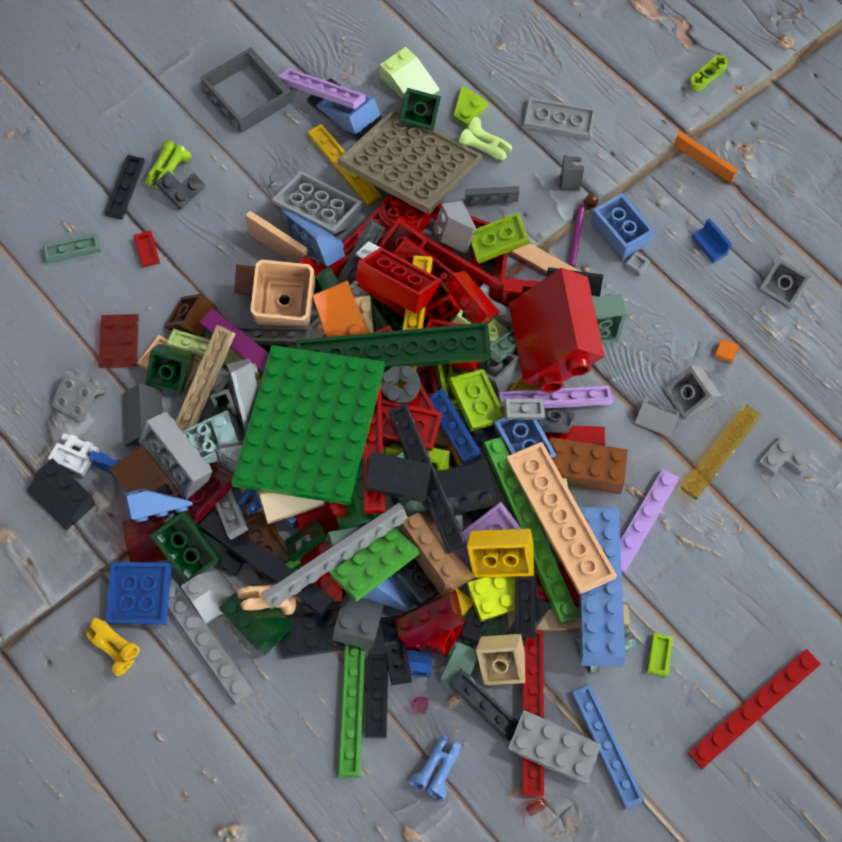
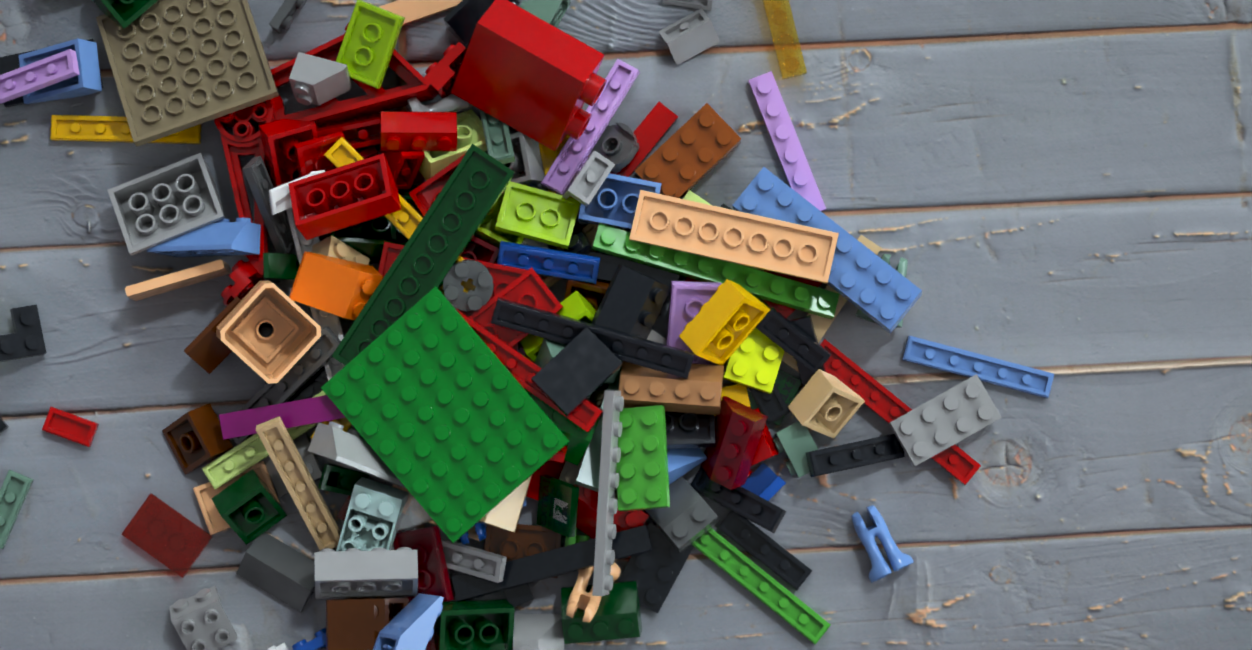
camera: 50 degrees left, 20 degrees up
clear pink hinge [412,696,429,714] -> none
clear red tile [526,797,548,816] -> none
lime tile [647,632,673,677] -> none
red plate [687,649,821,770] -> none

